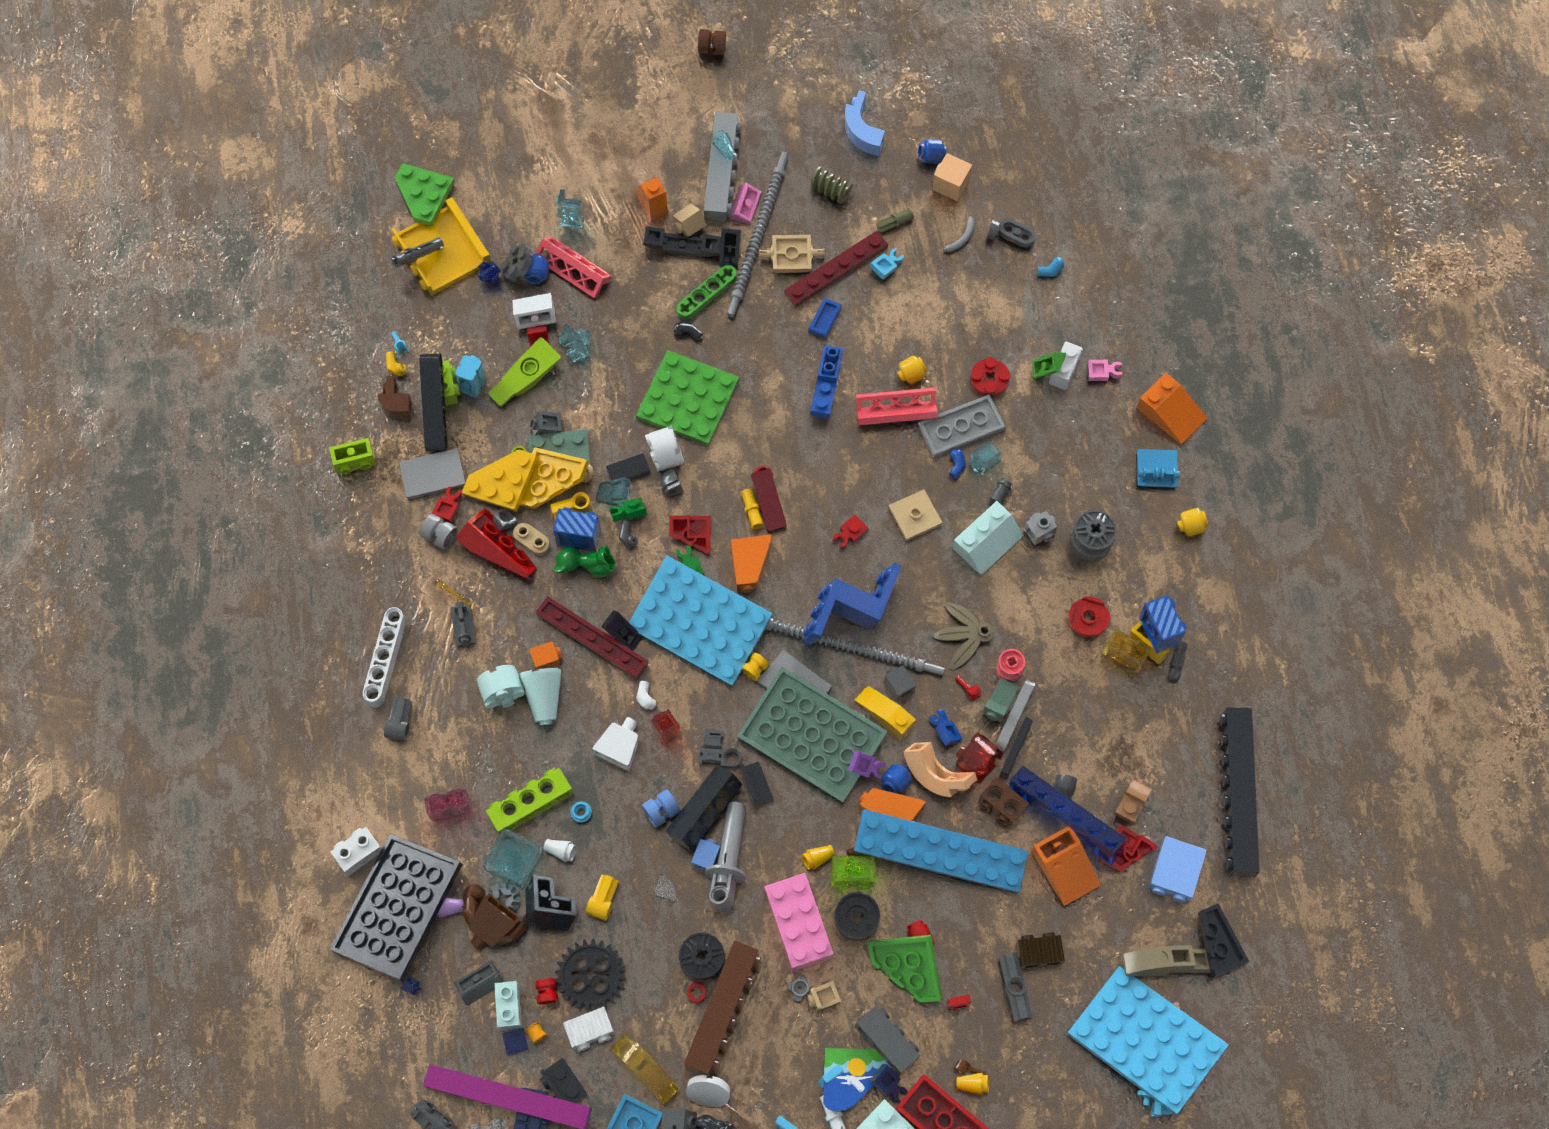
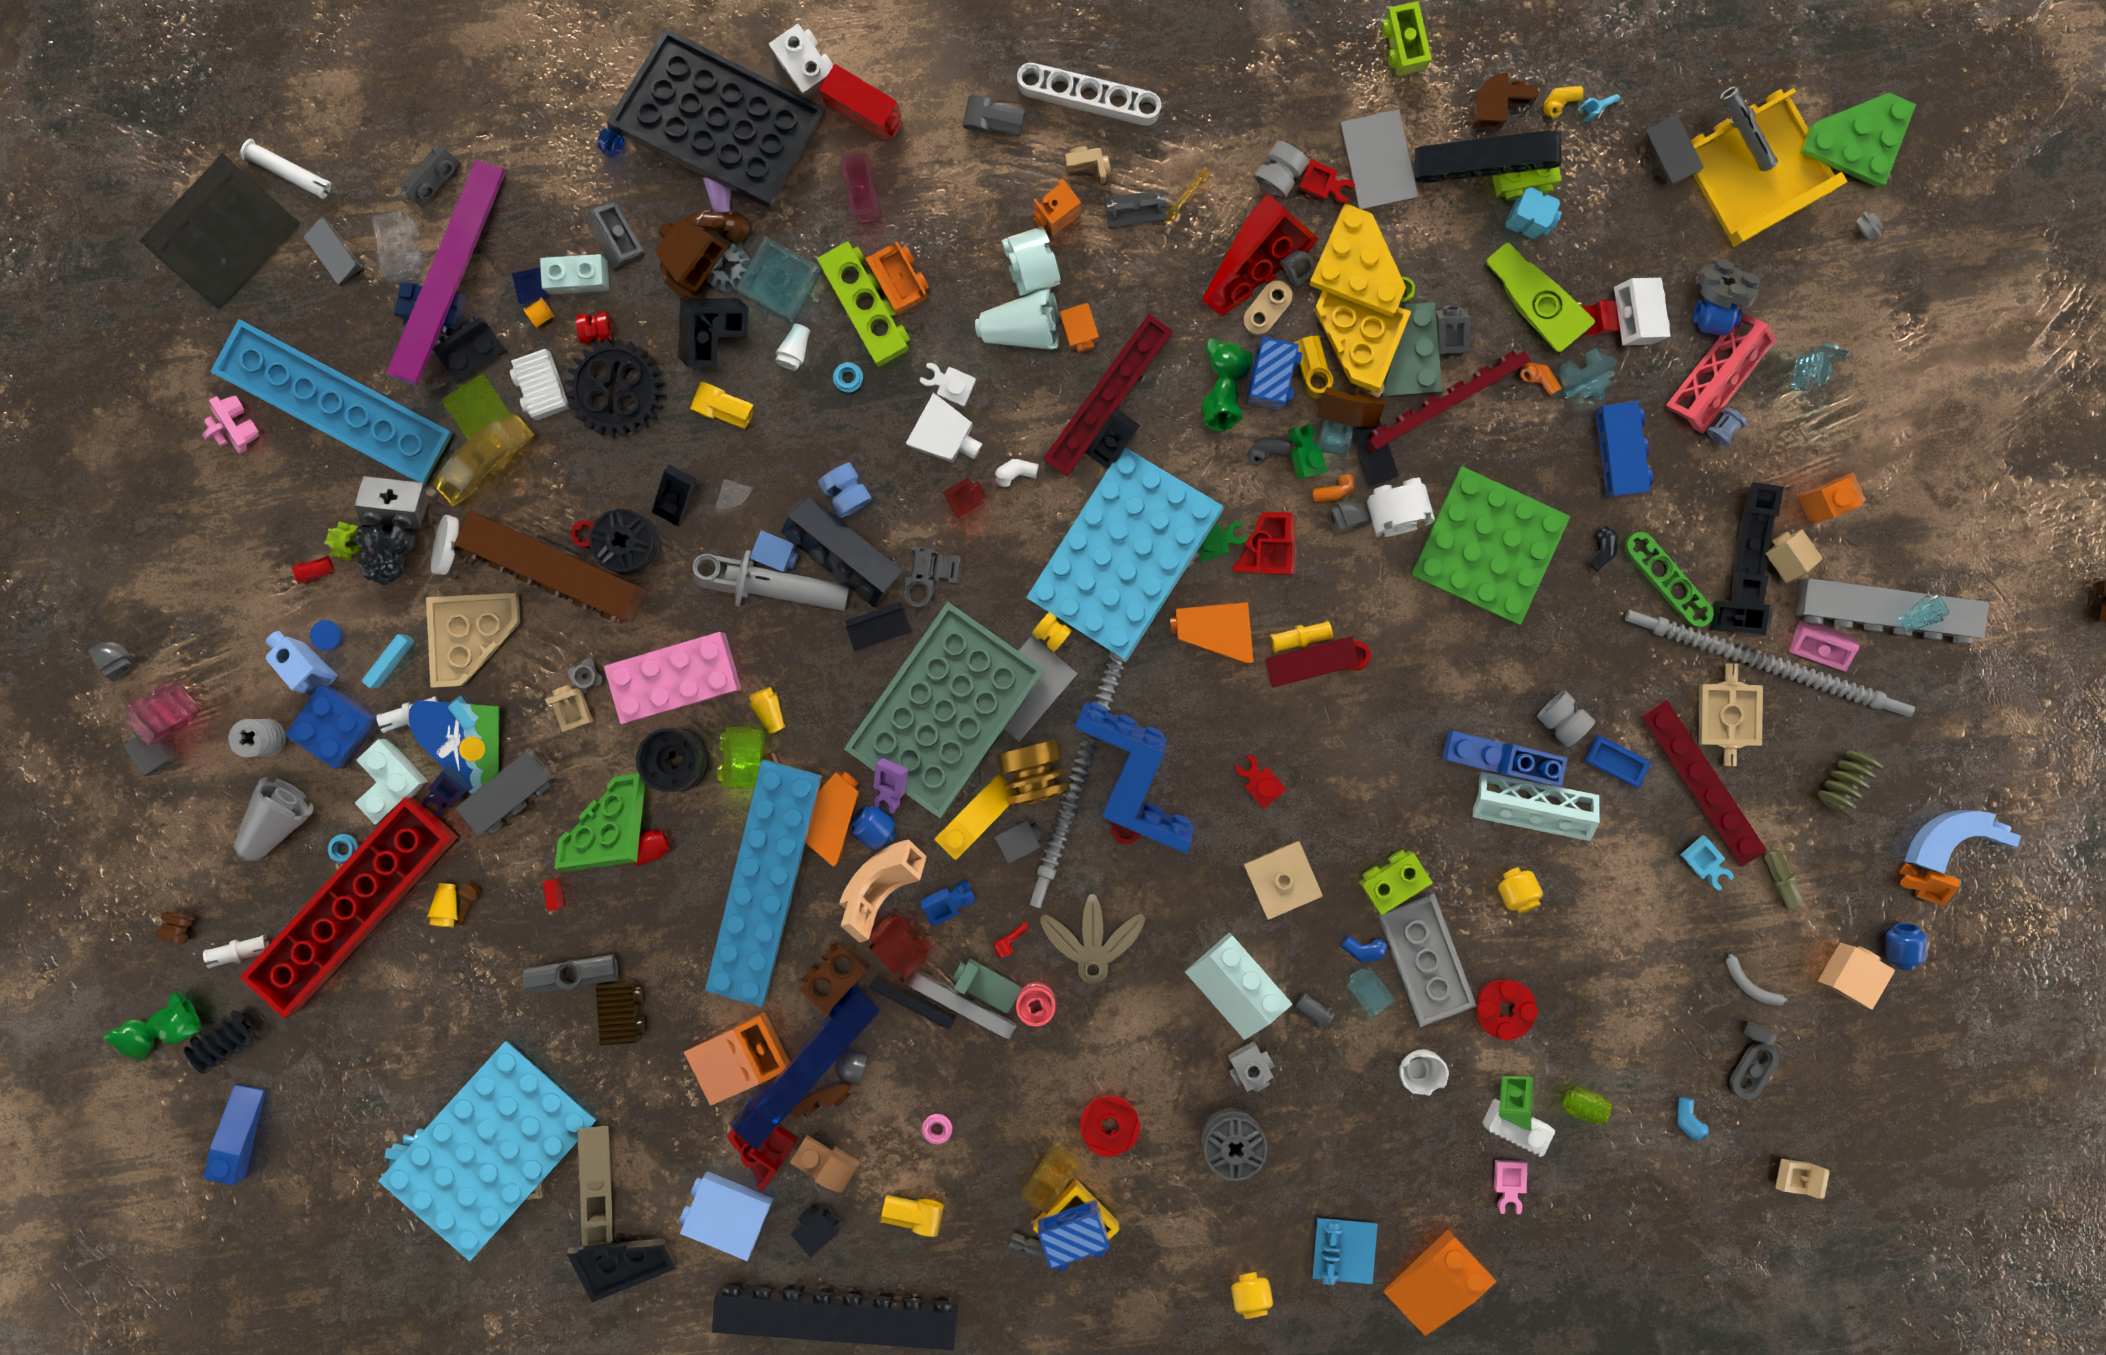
camera: 95 degrees right, 20 degrees up
clear blue gear [477,261,501,285] -> none
coral fence [856,388,938,425] -> none
none -> tan plate [426,592,520,688]
none -> clear neon green piece [441,373,512,444]
none -> black slope [651,464,699,526]
none -> reddish brown slope [789,1081,852,1120]
none -> black brick [791,1204,841,1258]
none -> red brick [819,64,903,142]
none -> orange hinge [865,241,929,315]
none -> yellow piece [881,1195,944,1237]
none -> white plate [920,363,976,407]
none -> bright pink plate [922,1114,952,1145]
none -> pearl gold wheel [996,739,1070,805]
none -> orange hinge [1032,178,1081,237]
none -> tan bracket [1065,146,1111,184]
none -> red plate [1111,822,1140,844]
none -> orange arm [1313,474,1356,503]
none -> reddish brown slope [1316,387,1386,427]
none -> lime brick [1358,850,1433,915]
none -> dark red plate [1364,351,1531,454]
none -> white hair [1399,1049,1449,1096]
none -> light aqua fence [1473,771,1600,841]
none -> orange arm [1520,363,1562,396]
none -> light grey wheel [1537,690,1595,748]
none -> clear neon green brick [1564,1086,1612,1125]
none -> blue brick [1595,401,1653,498]
none -> dark grey hinge [1646,113,1704,186]
none -> sand blue bush [1707,407,1748,447]
none -> tan bracket [1775,1159,1829,1199]
none -> light grey plate [1855,211,1883,240]
none -> orange plate [1900,863,1959,906]

